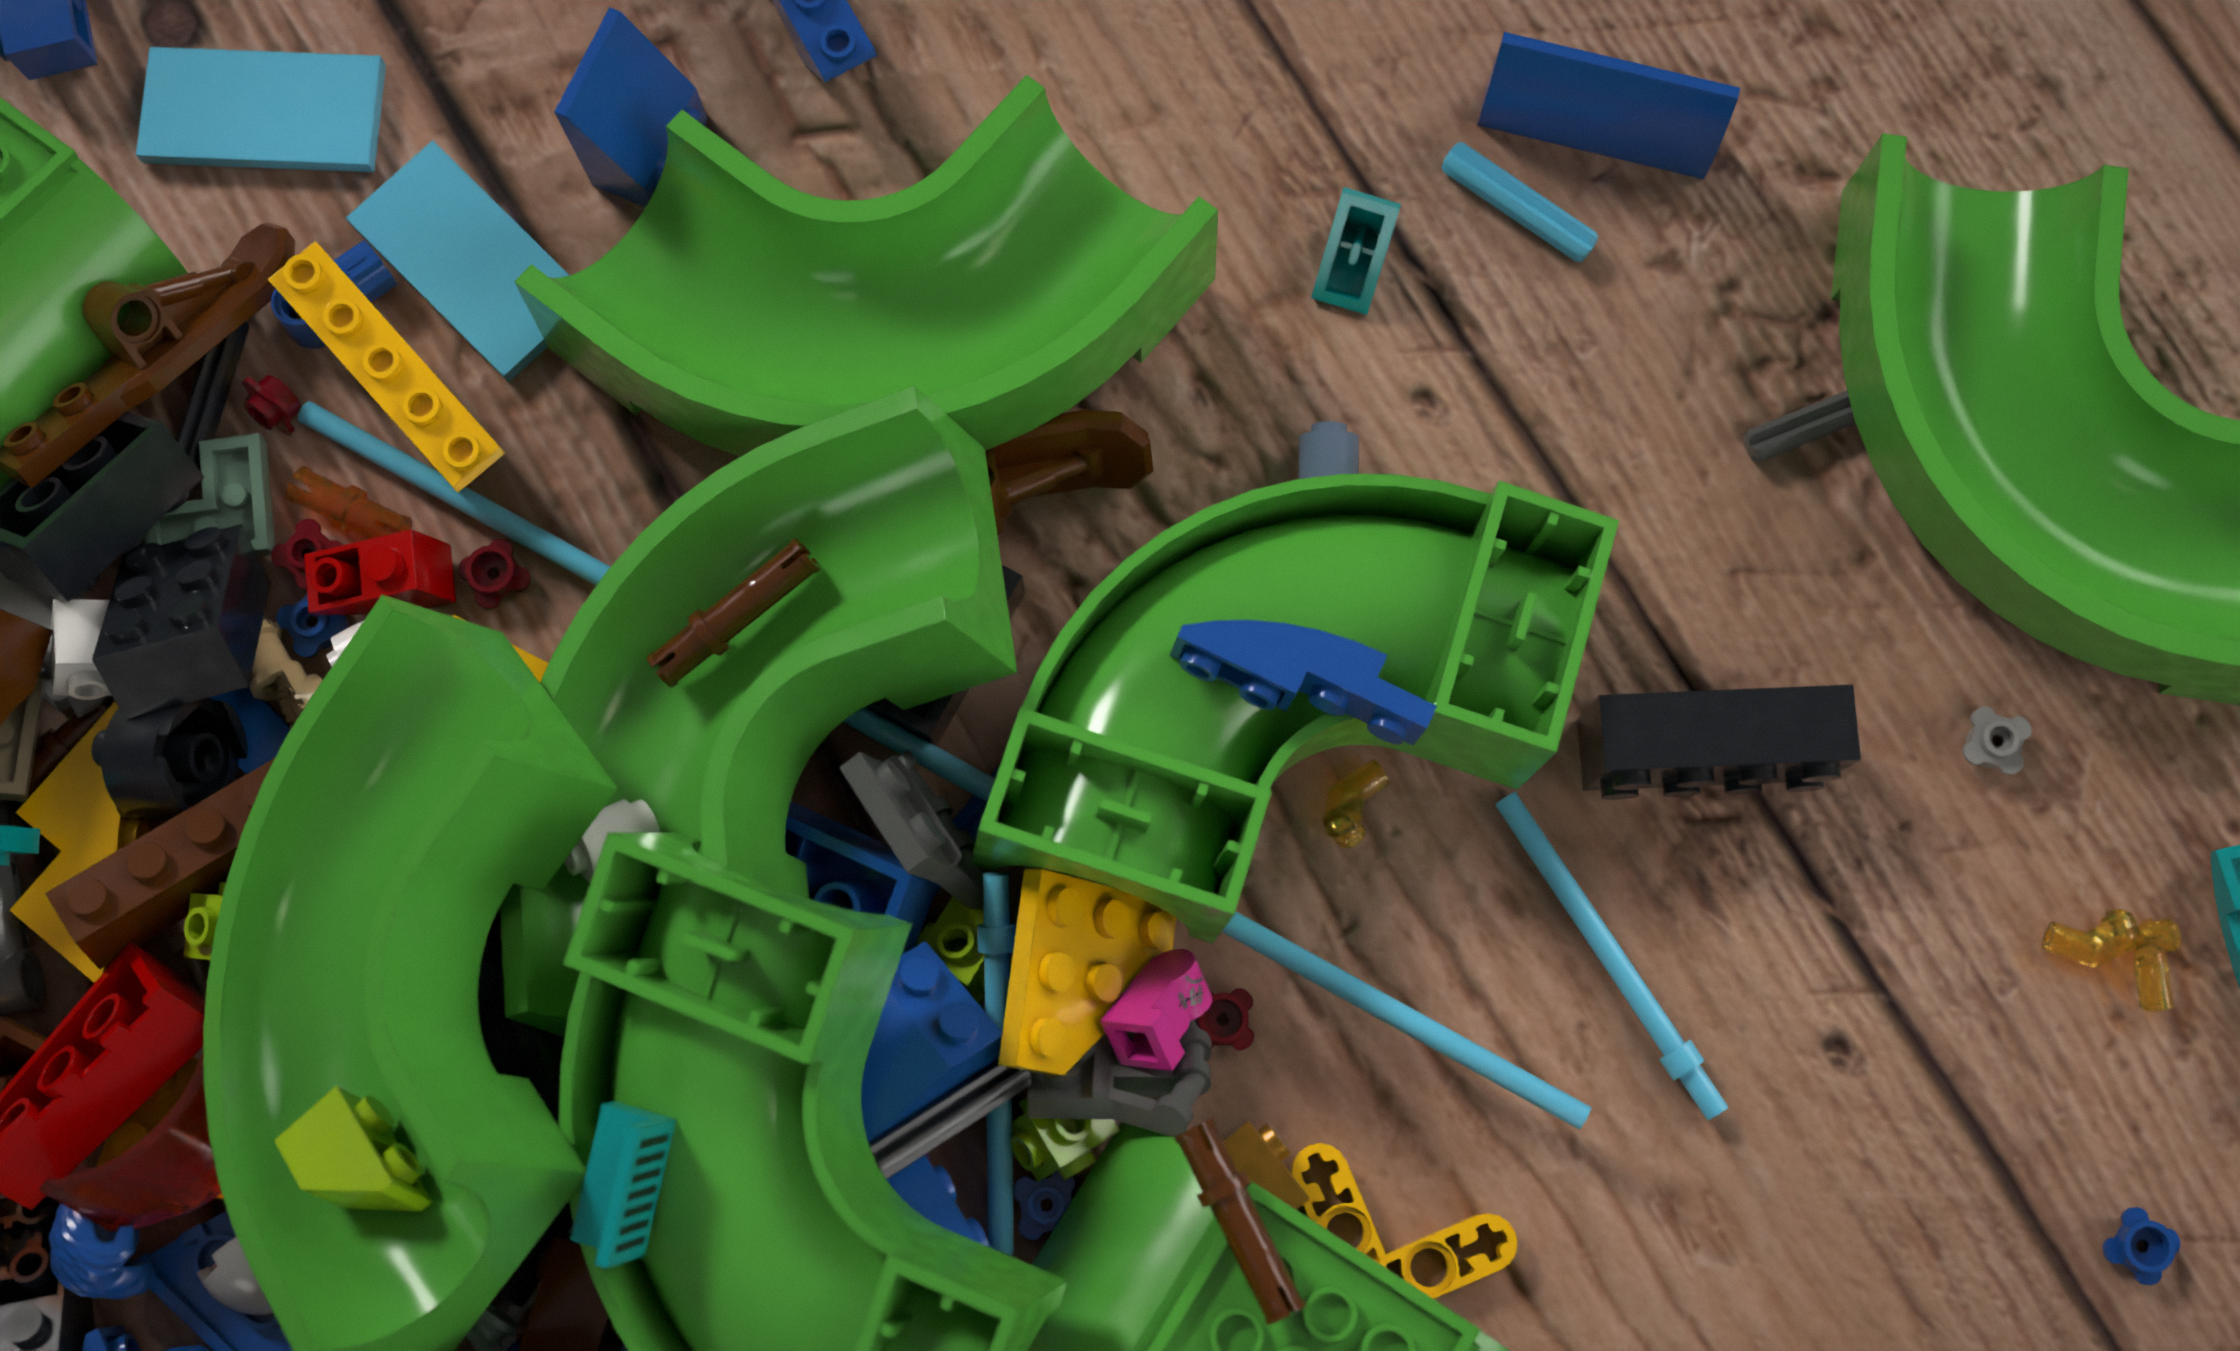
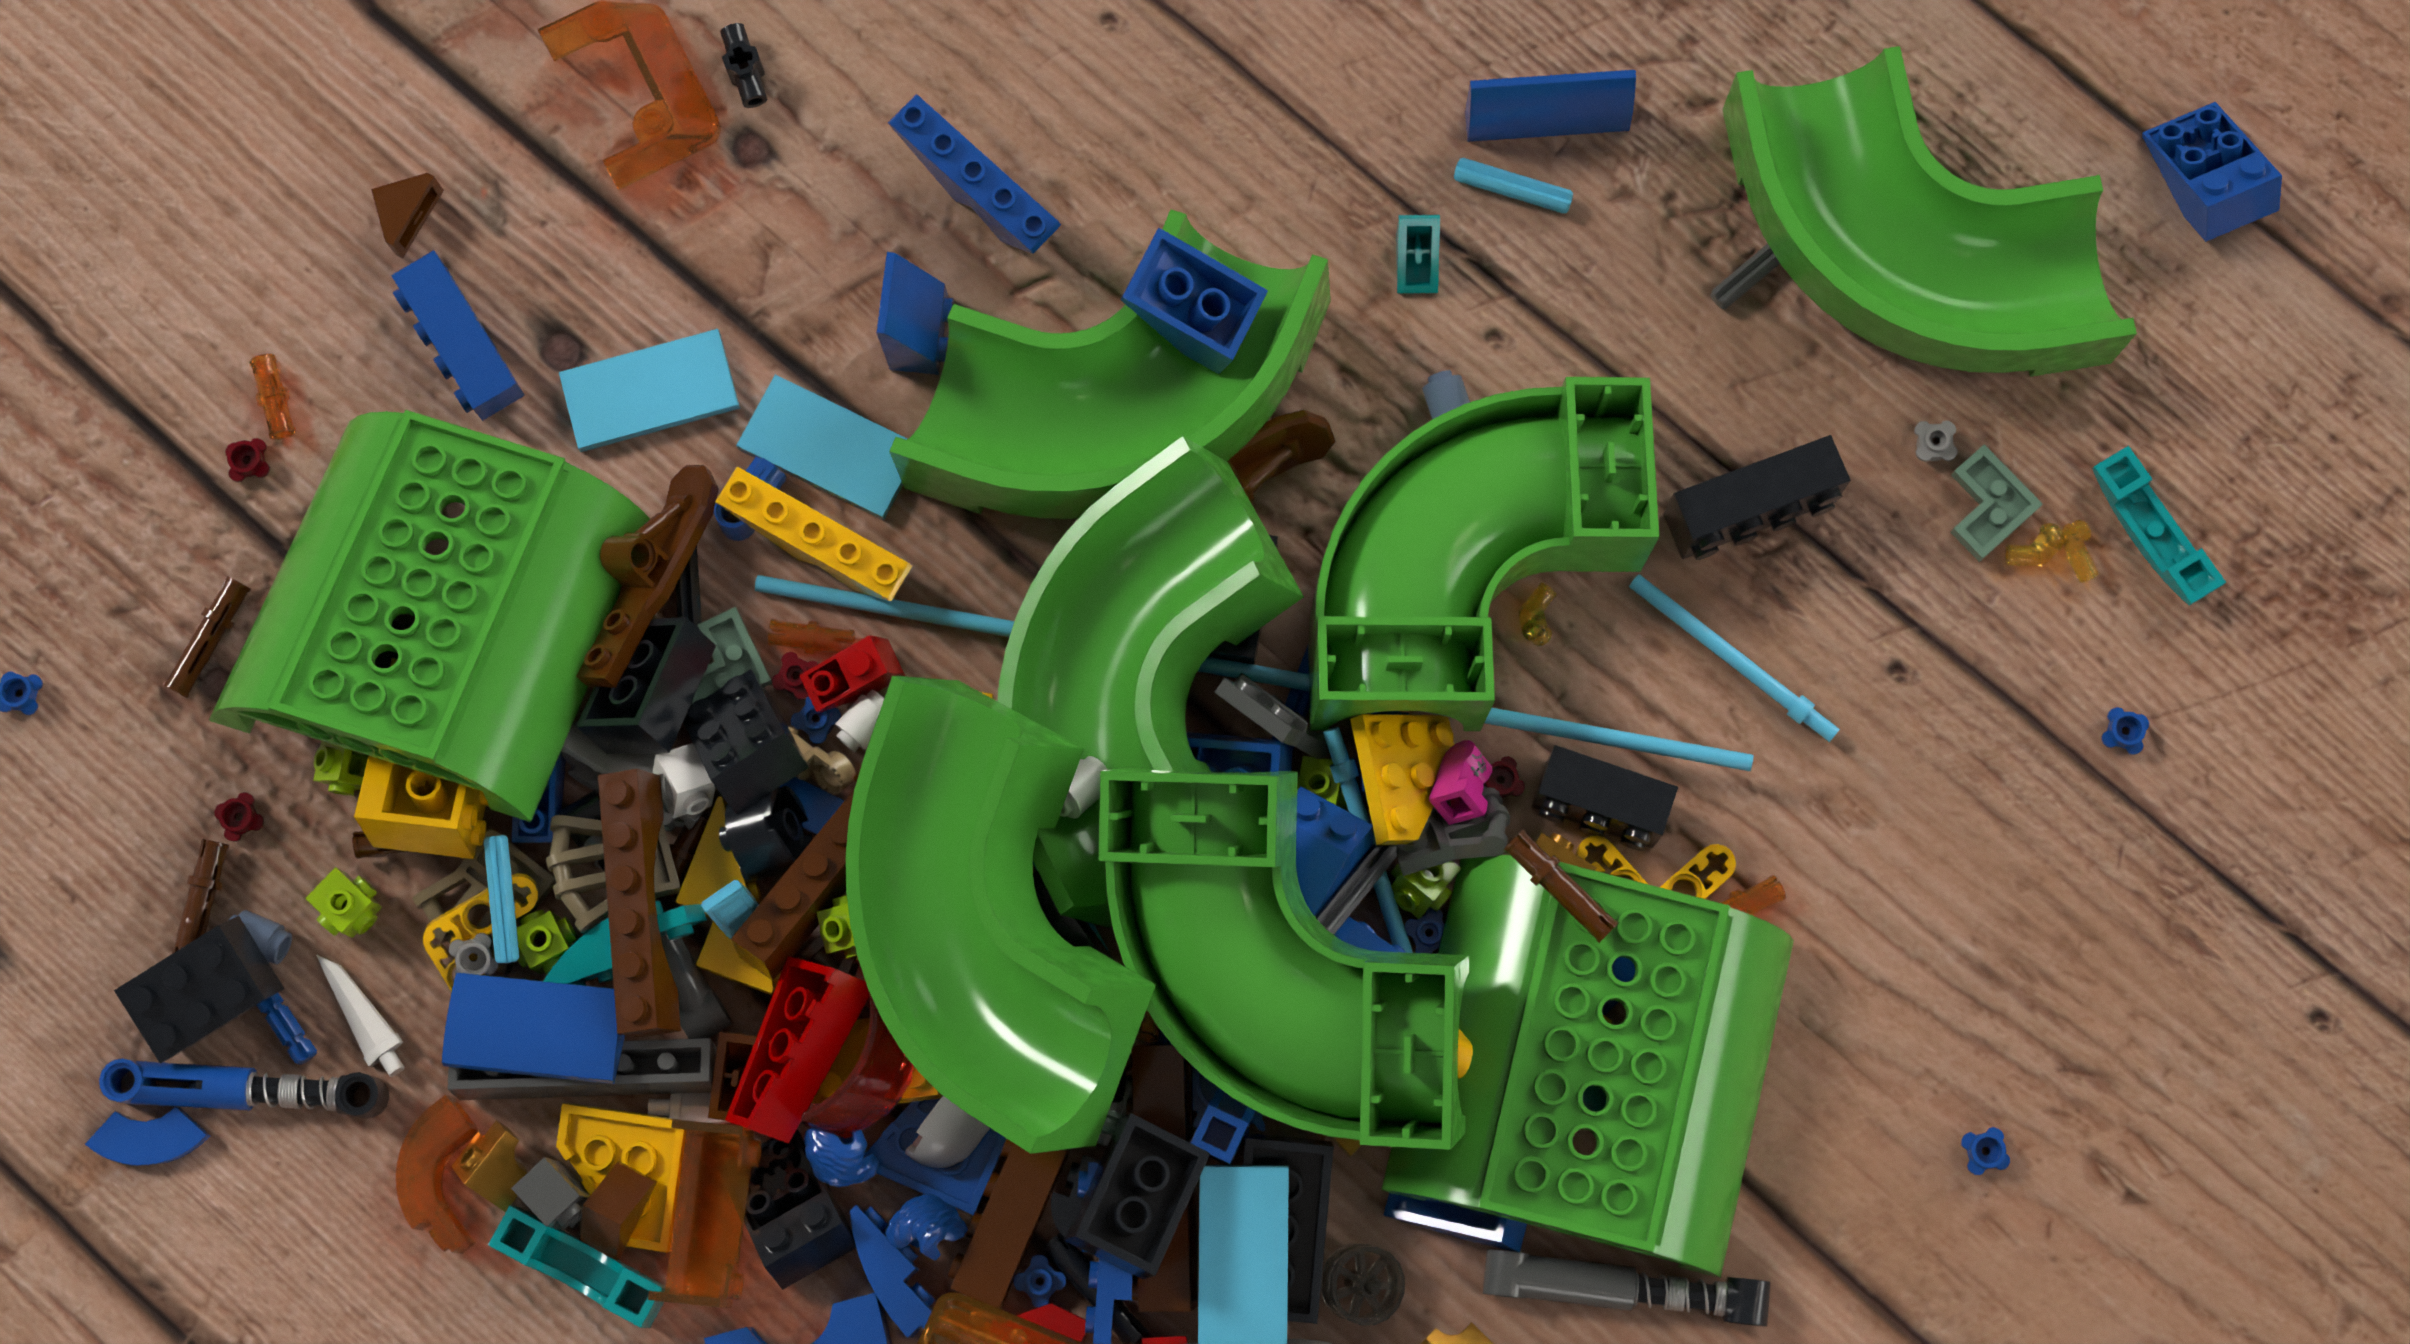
camera: 15 degrees left, 0 degrees up
dark red plate [242,375,302,436] -> none
lime slope [274,1085,432,1211] -> none
dark red plate [458,539,531,610] -> none
teal panel [571,1101,676,1268] -> none
reddish brown pin [647,537,821,688] -> none
blue slope [1169,620,1437,746] -> none
none -> medium azure slope [701,880,759,939]
none -> blue slope [1120,228,1268,374]
none -> black brick [1532,745,1678,851]
none -> clear orange pin [1720,875,1786,916]
none -> sand green plate [1950,444,2043,562]

